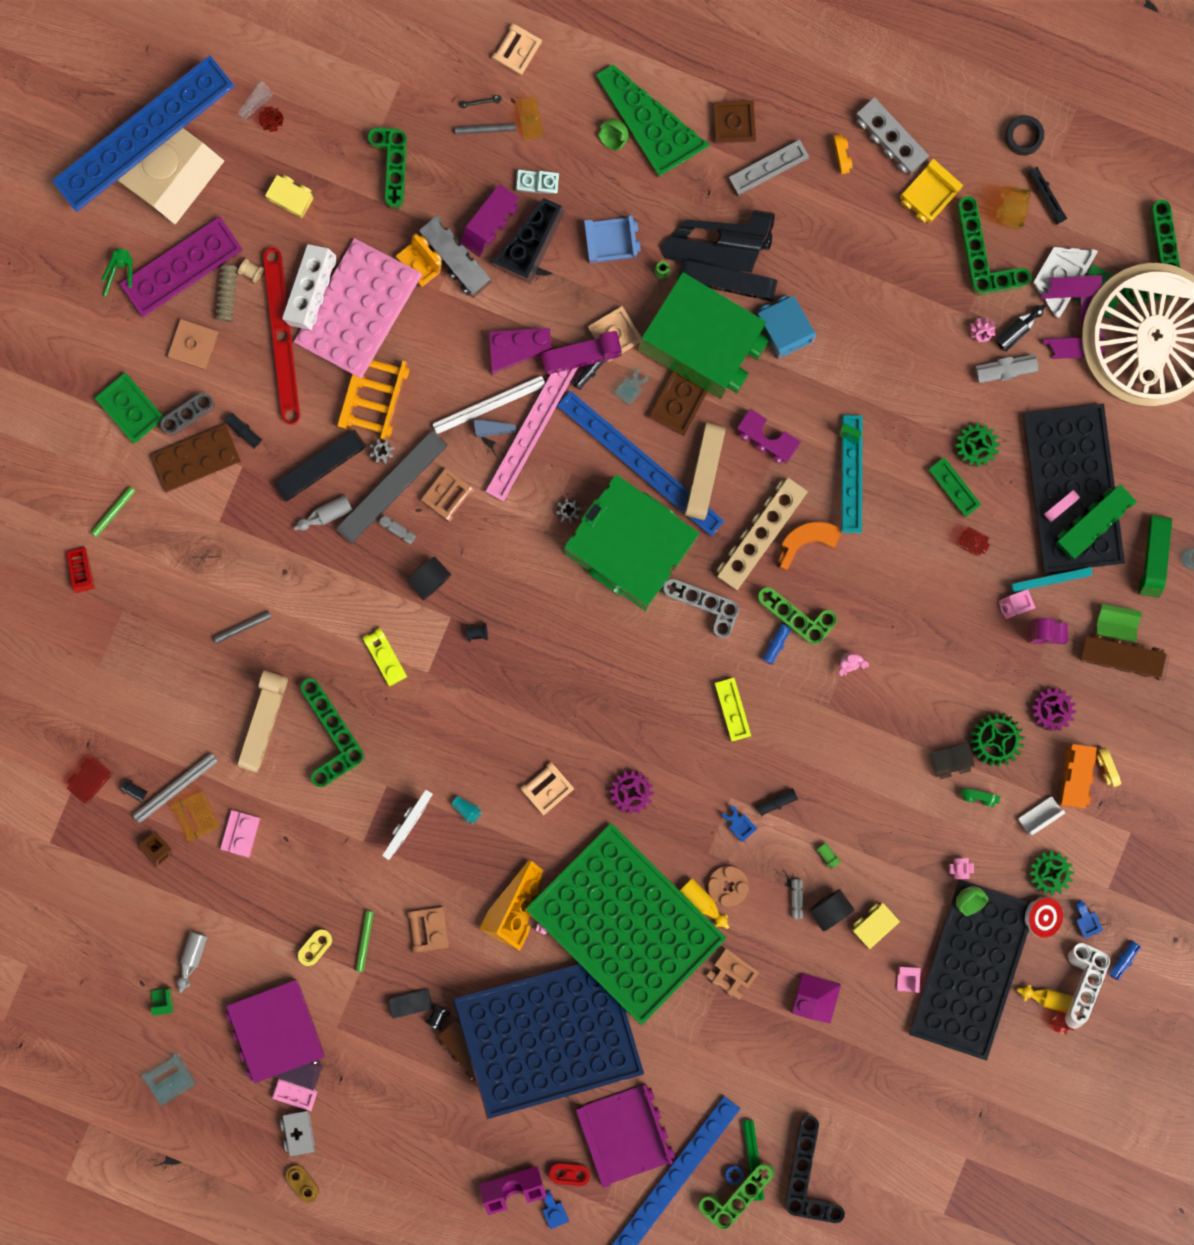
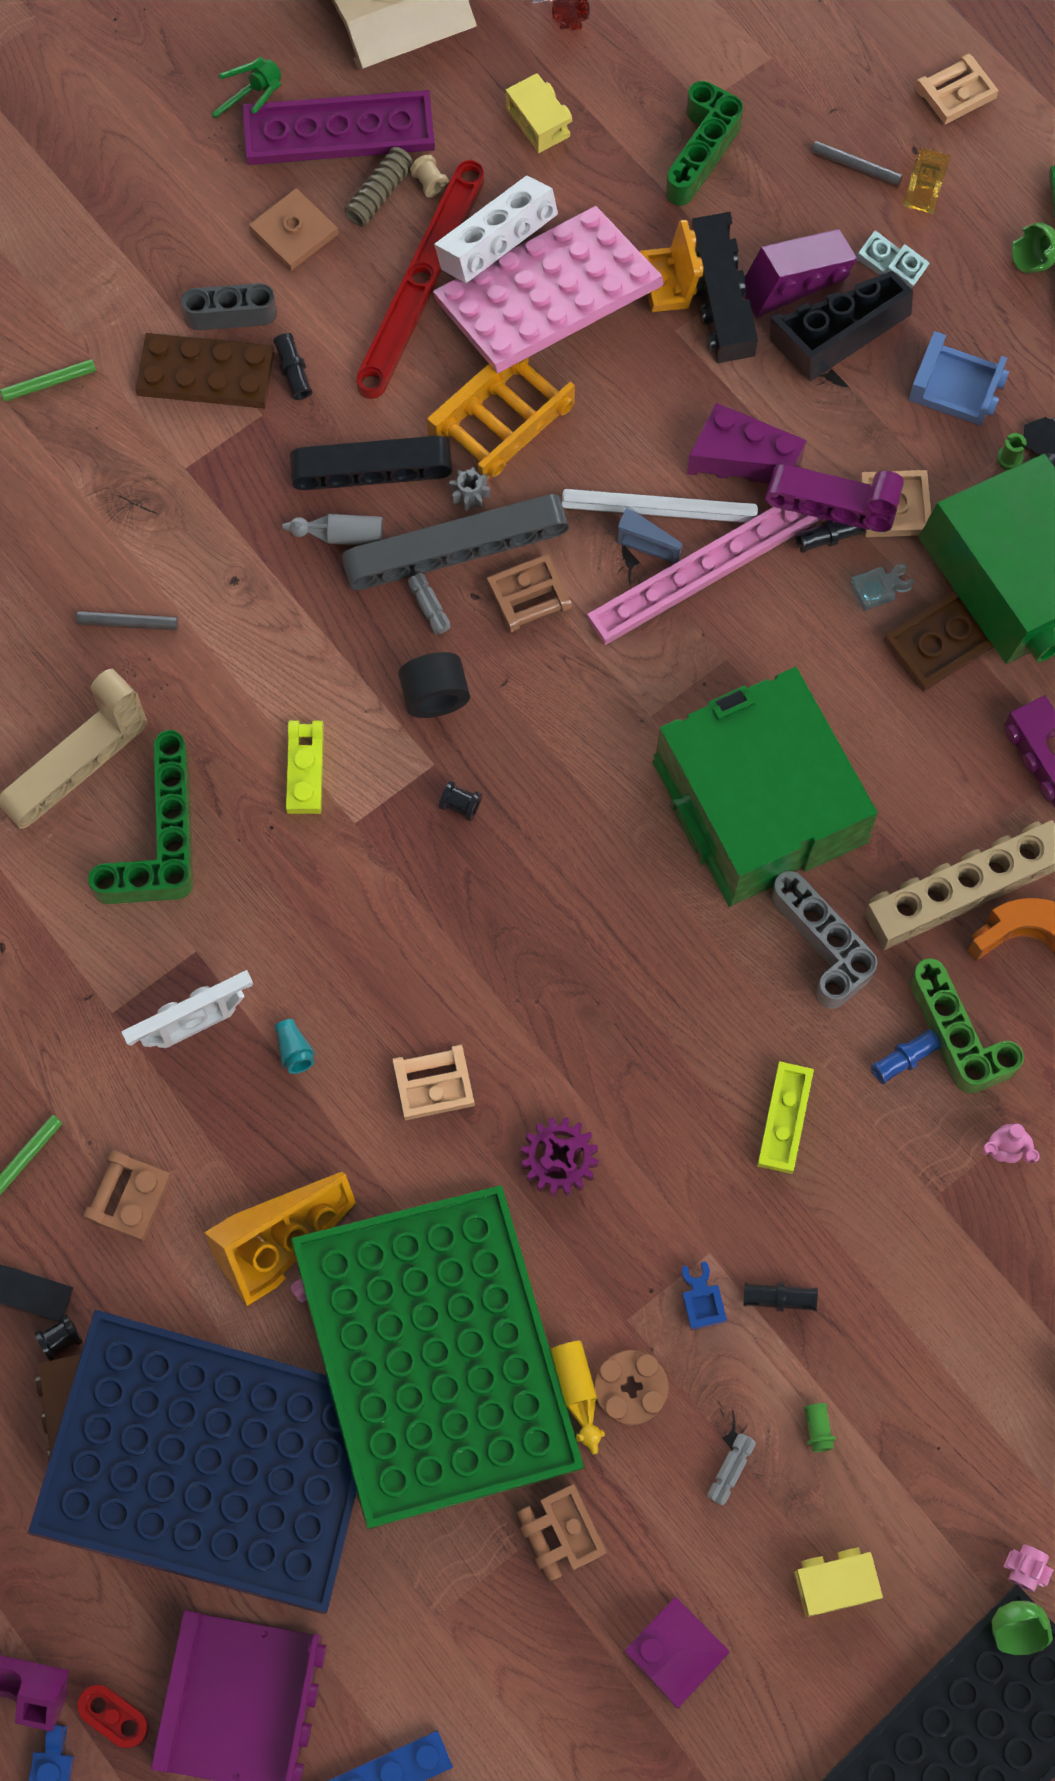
camera: 30 degrees right, 15 degrees down
green plate [95,372,164,445] -> none
pearl dark grey hinge [460,95,502,109] -> none
light grey gear [556,498,581,524] -> none
blue plate [557,391,724,537] -> none
tan beam [685,422,726,520] -> none
black piece [809,889,855,932] -> none
bright pink panel [897,966,920,993] -> none

